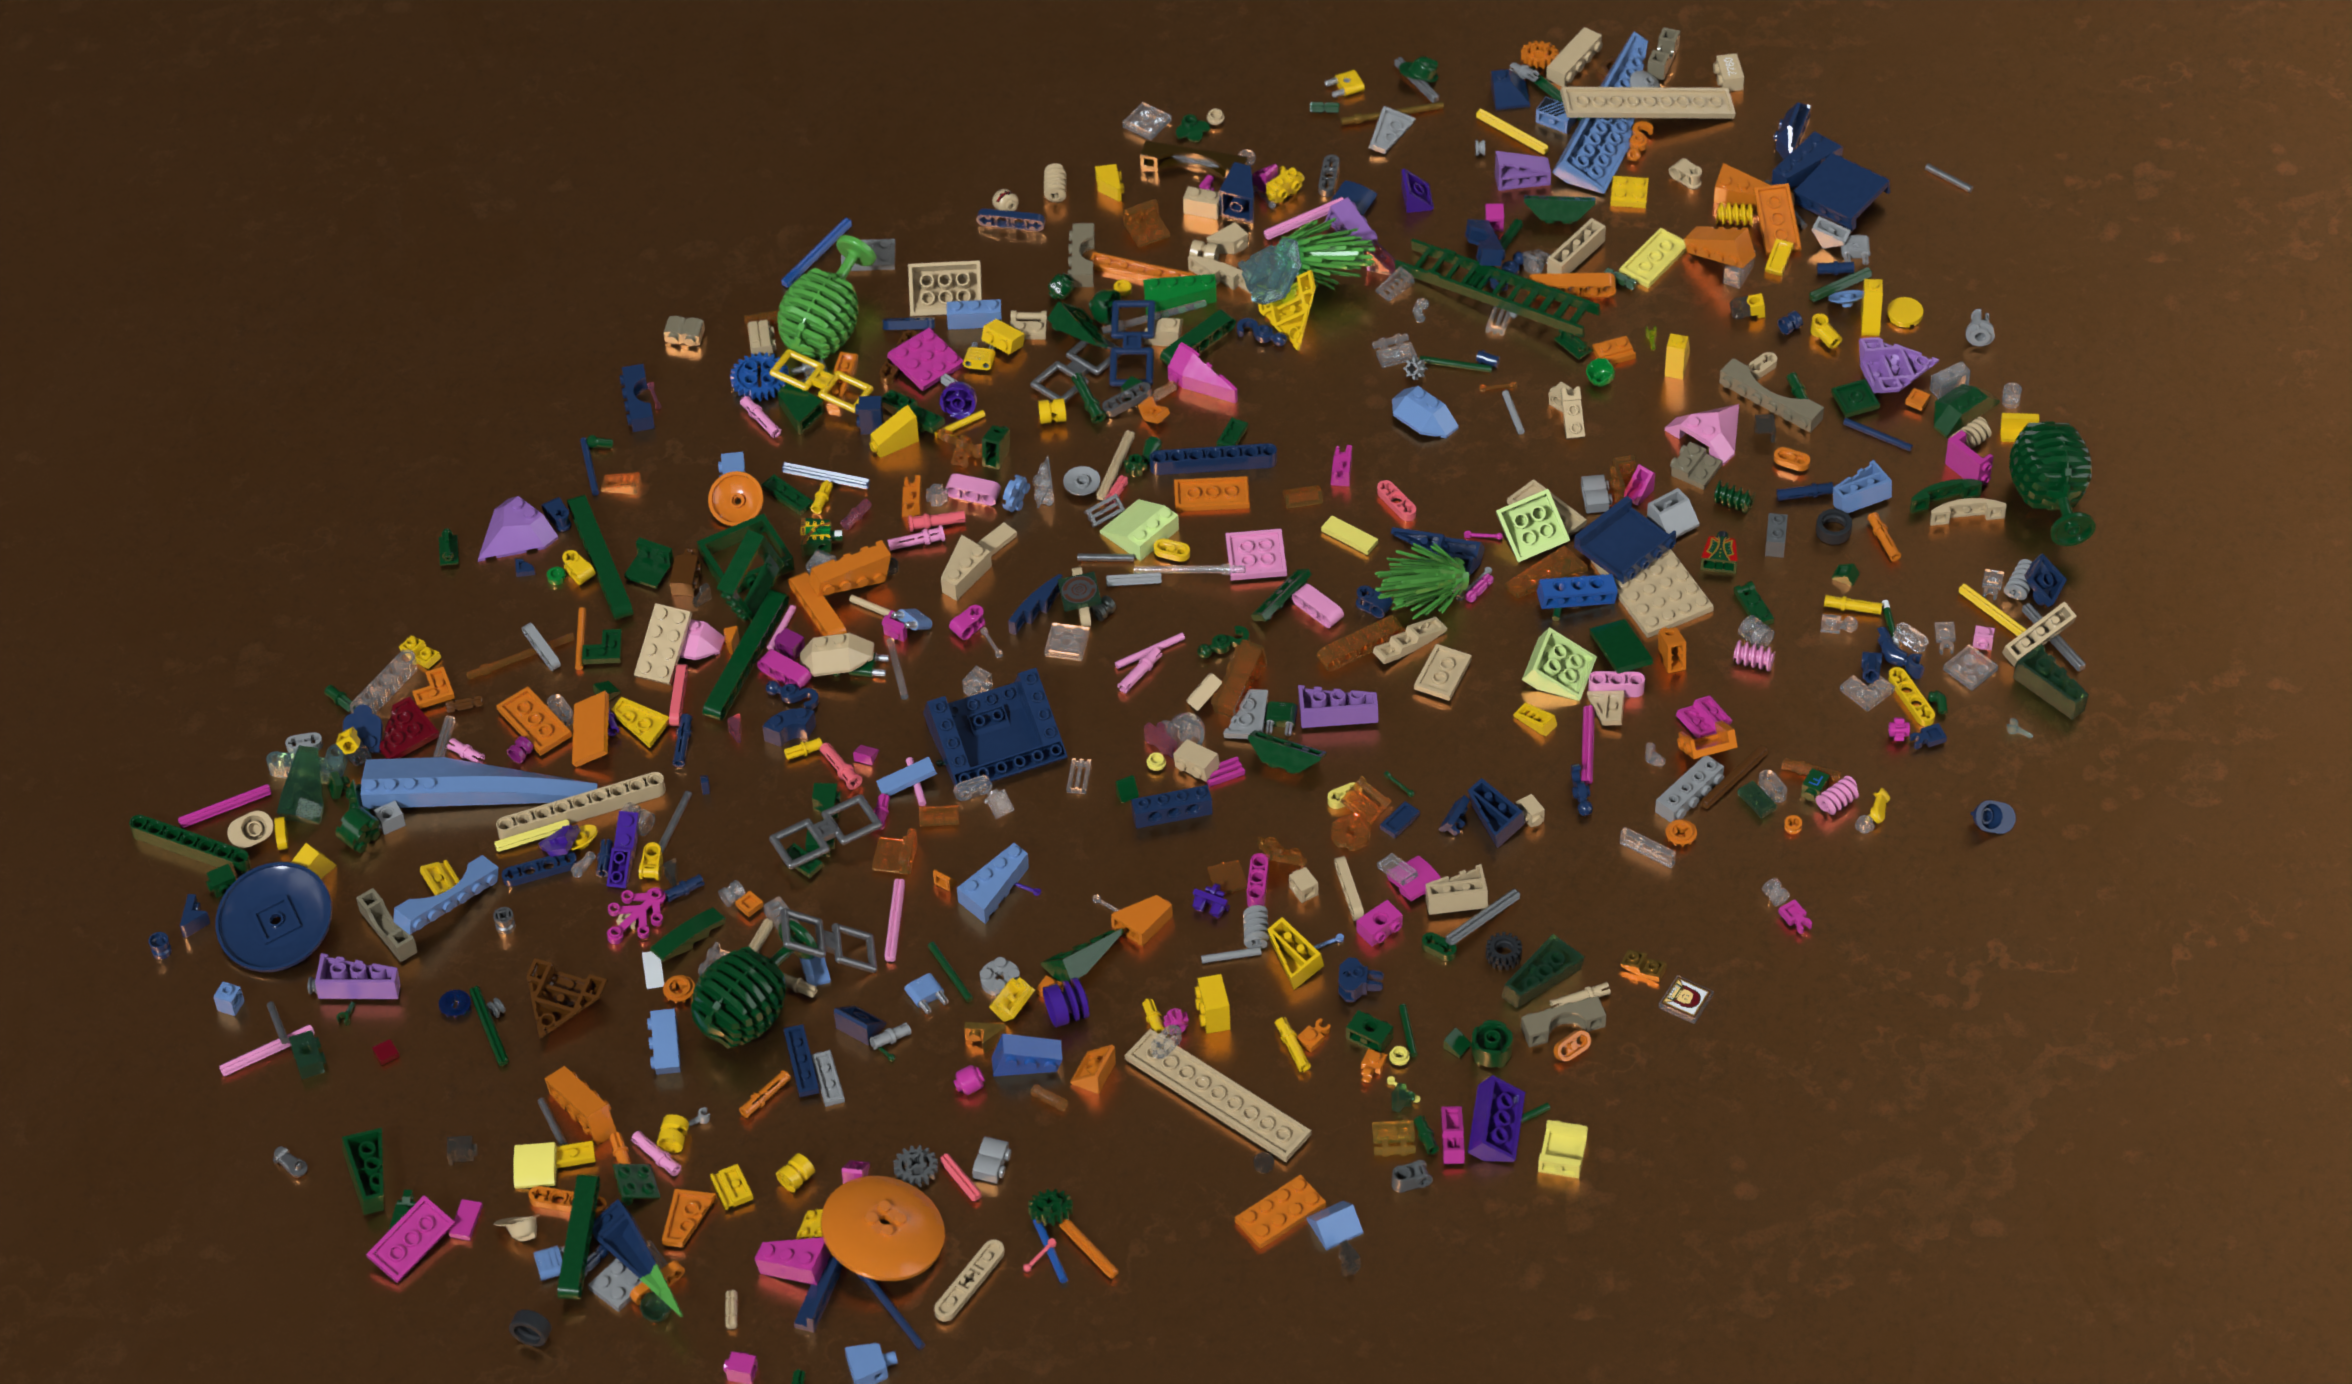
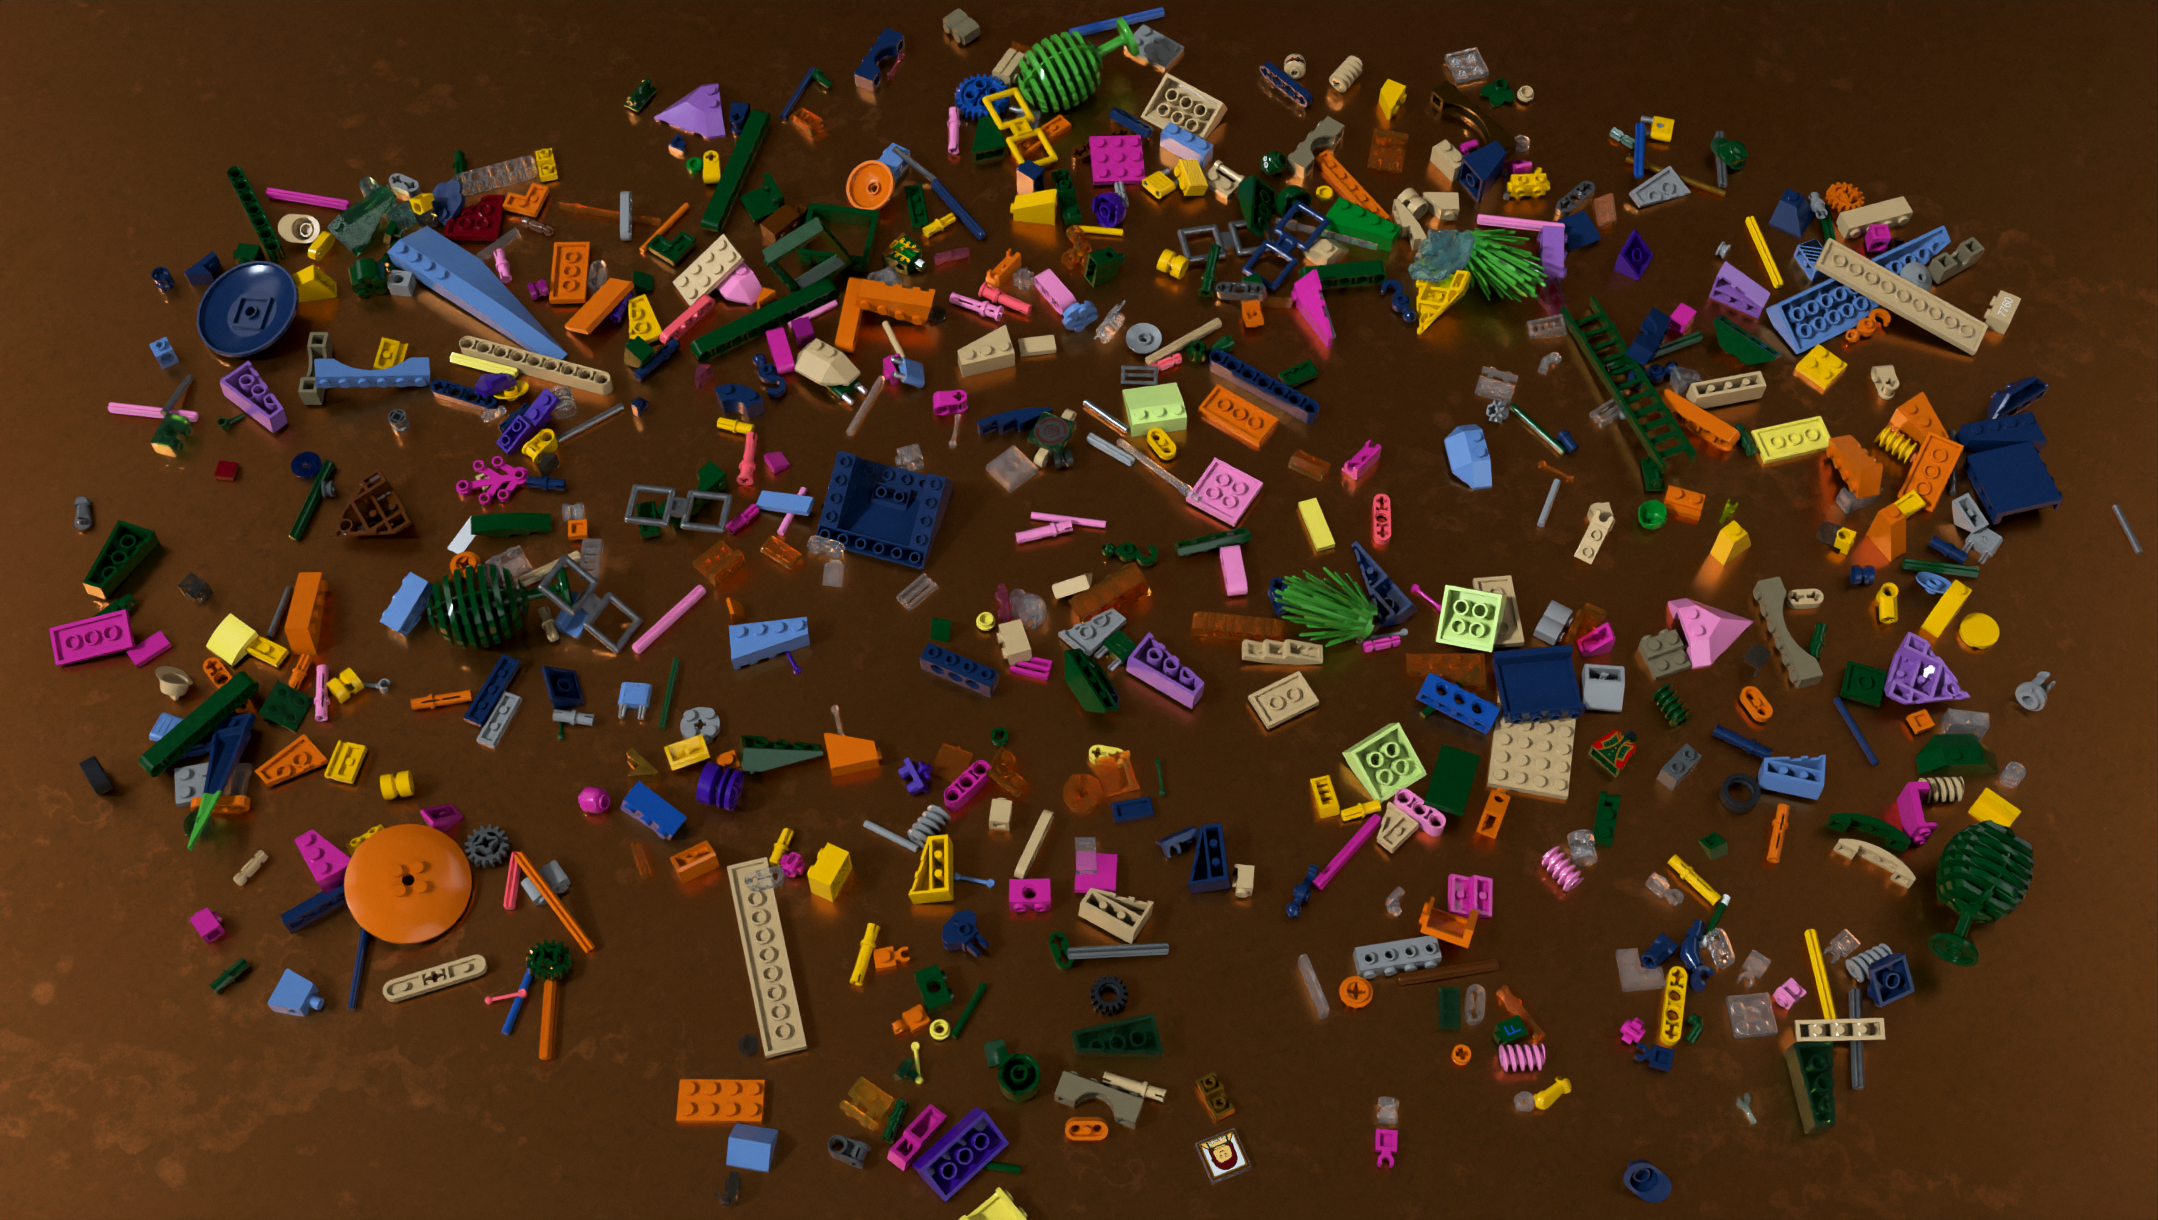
camera: 35 degrees right, 10 degrees up
none -> orange axle [514,851,595,953]
none -> dark green slope [624,336,654,369]
none -> flat silver bar [892,145,937,181]
none -> dark green bush [991,727,1009,747]
none -> yellow axle [1341,799,1381,821]
none -> clear orange slope [1593,193,1617,228]
none -> blue axle [1634,122,1646,179]
none -> dark pink brick [1864,224,1891,252]
none -> orange slope [1866,503,1906,562]

